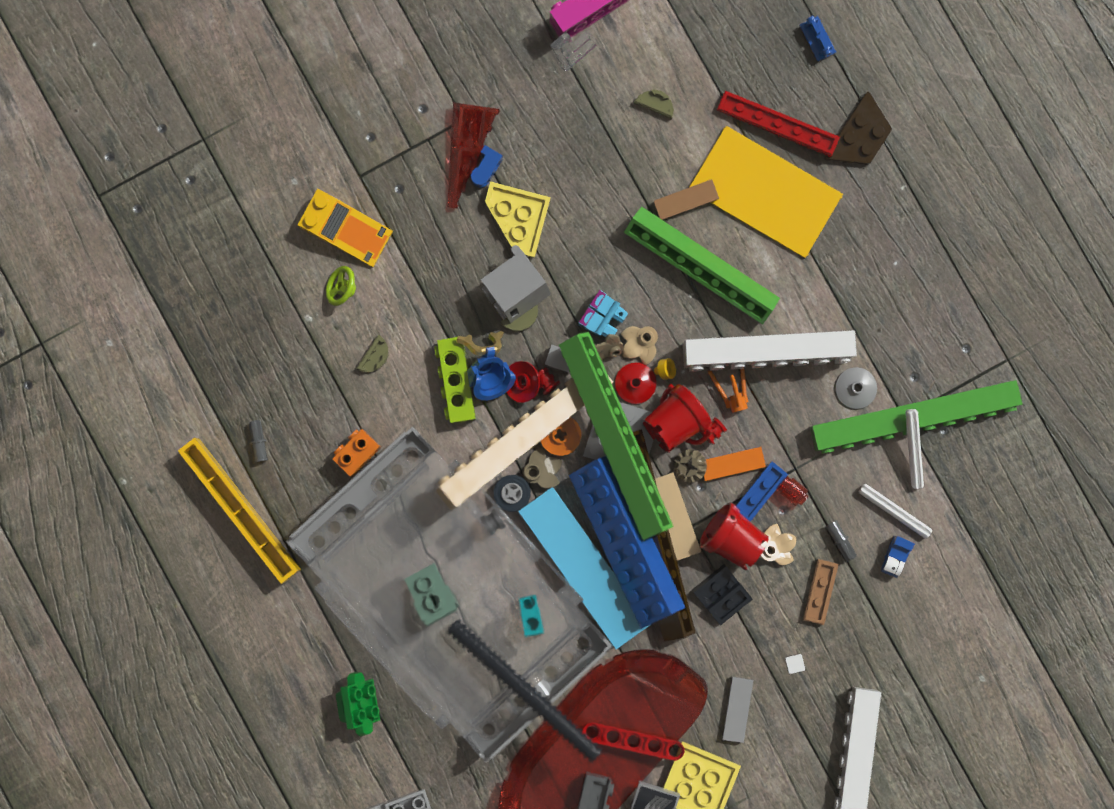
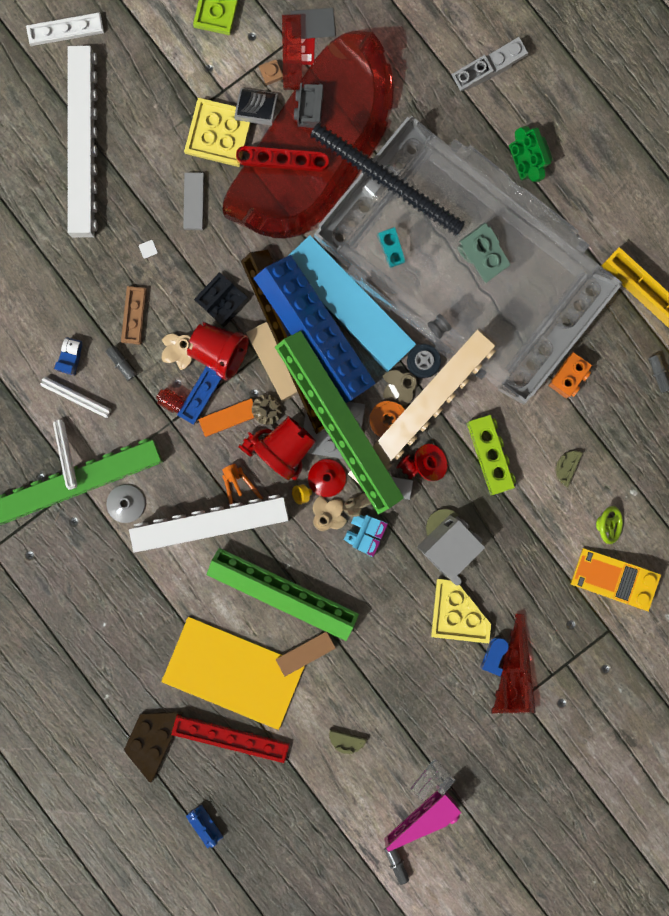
camera: 170 degrees right, 0 degrees up
blue helmet [456,331,516,400] -> none

